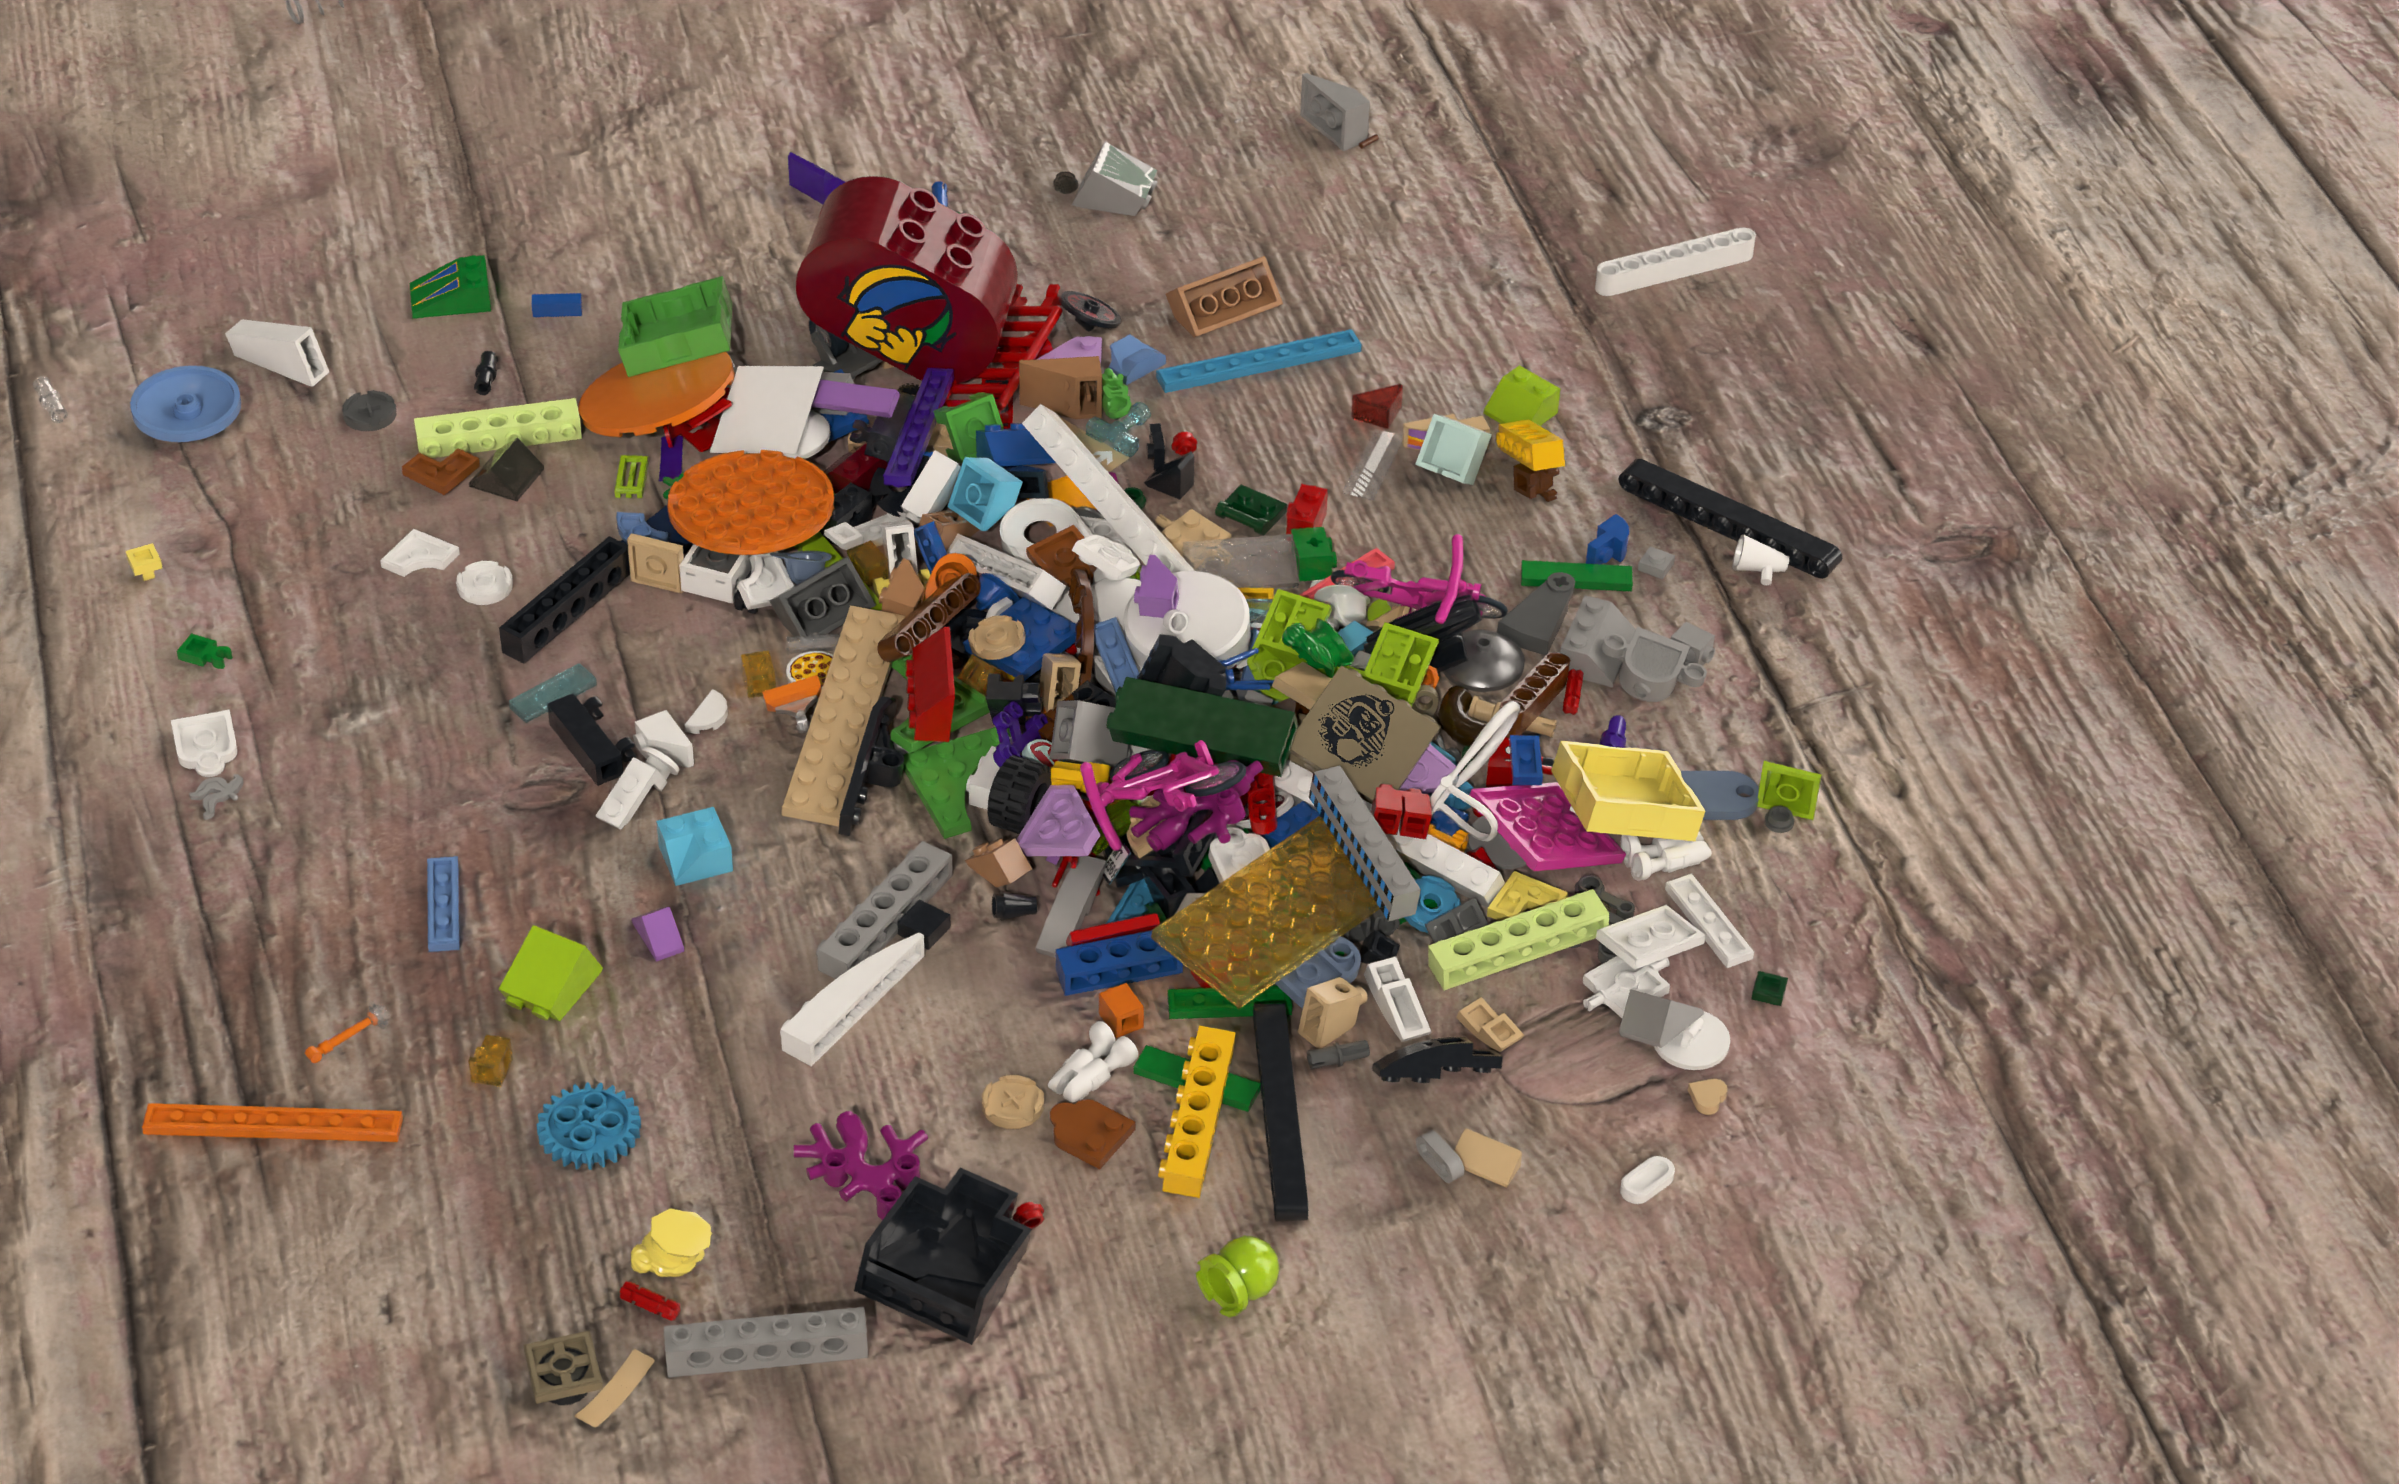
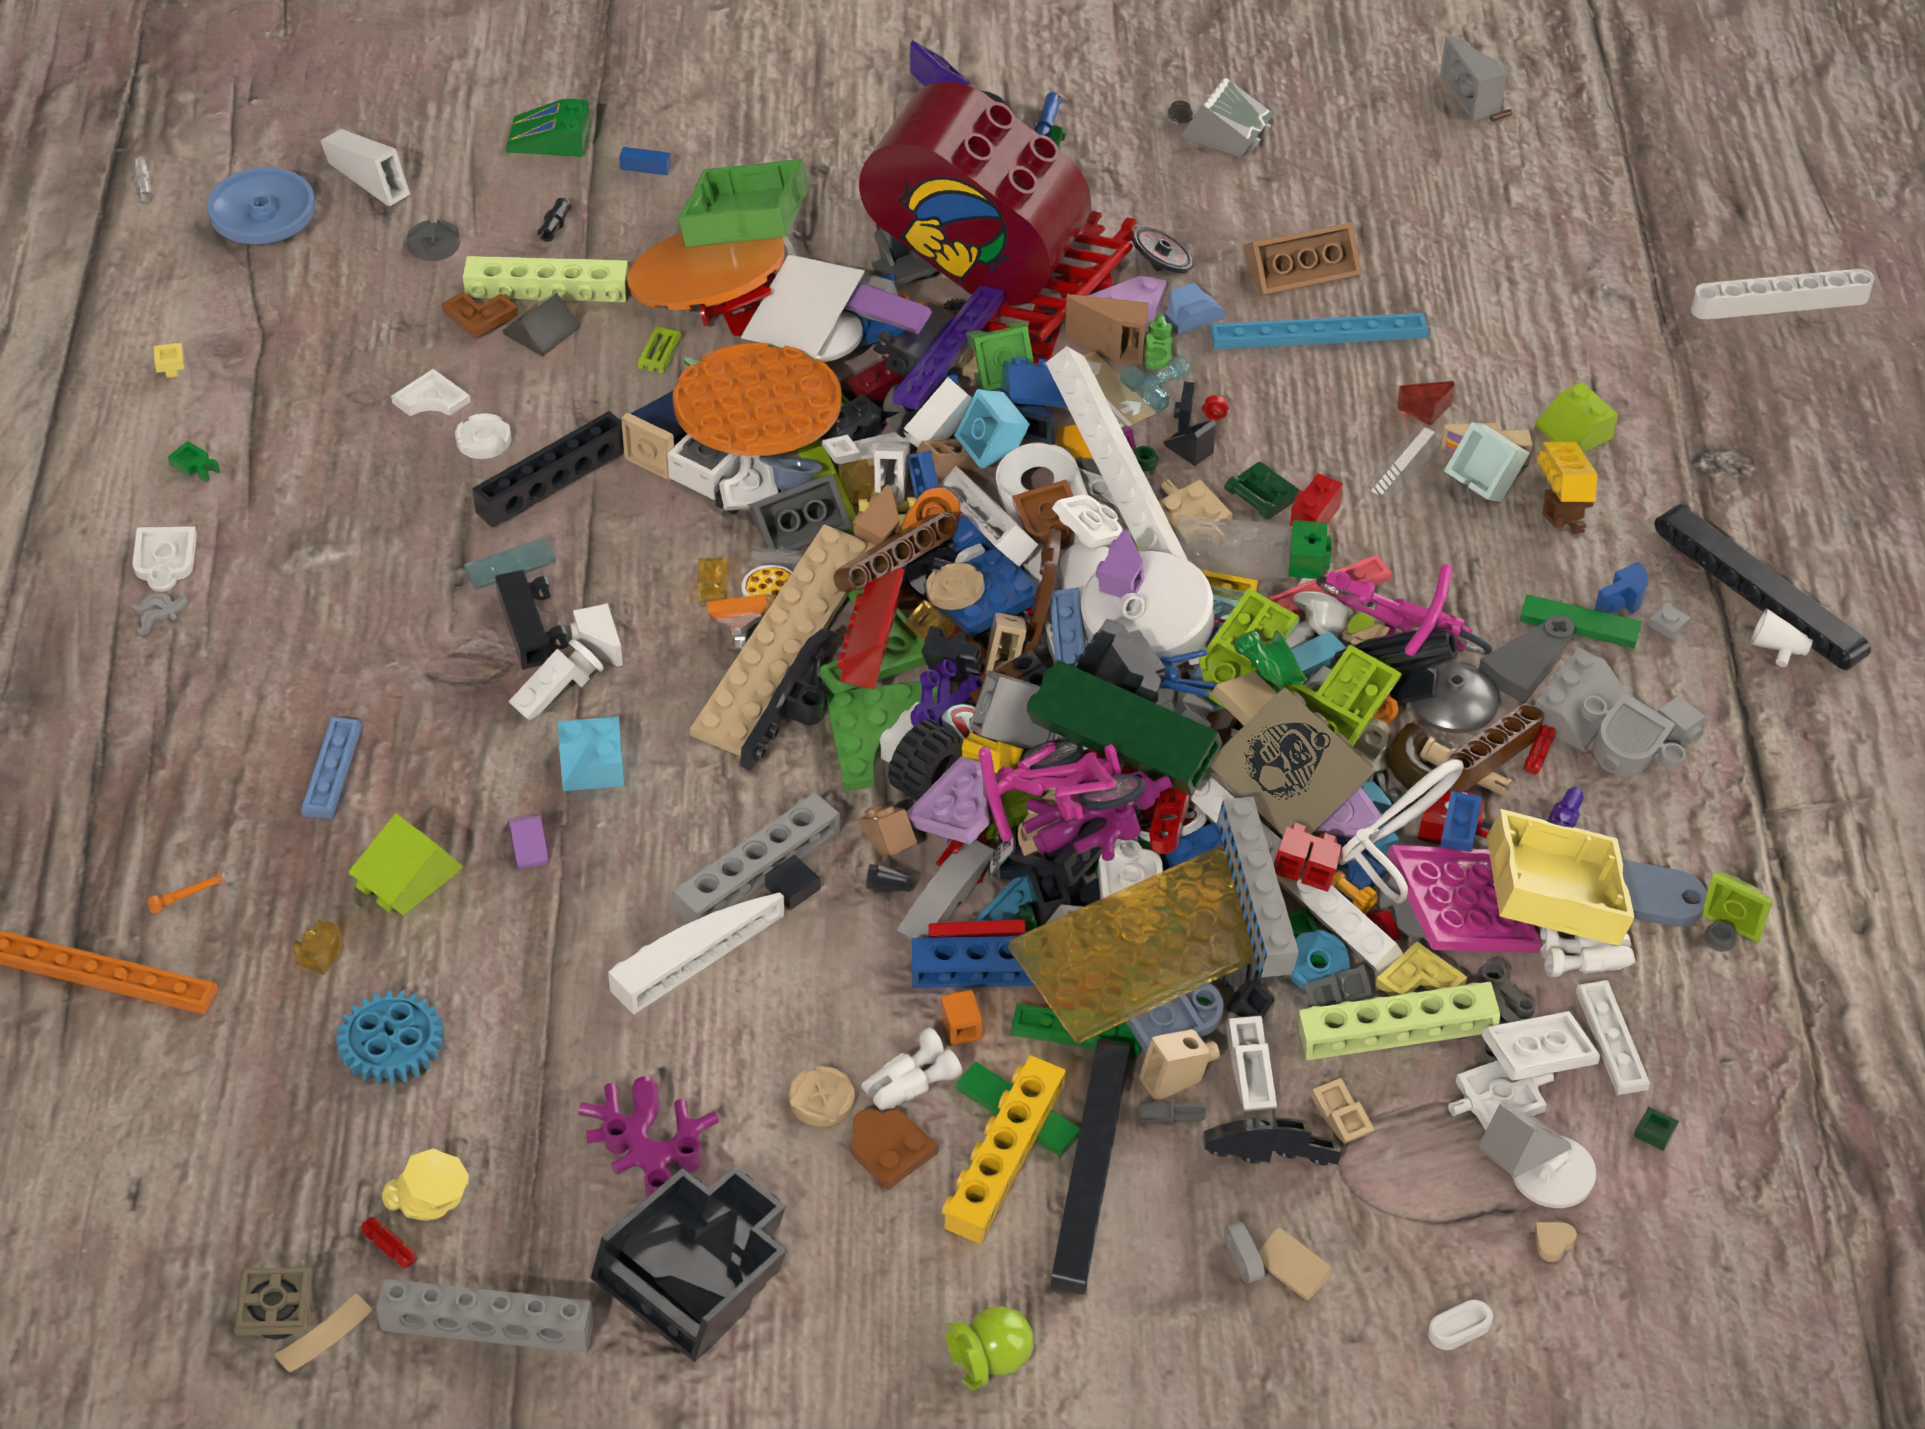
camera: 15 degrees right, 5 degrees up
medium blue tile [616,512,669,545] -> none
dark purple sticker [658,436,683,481] -> none
white tile [685,689,728,734] -> none
red plate [1012,1202,1044,1229] -> none

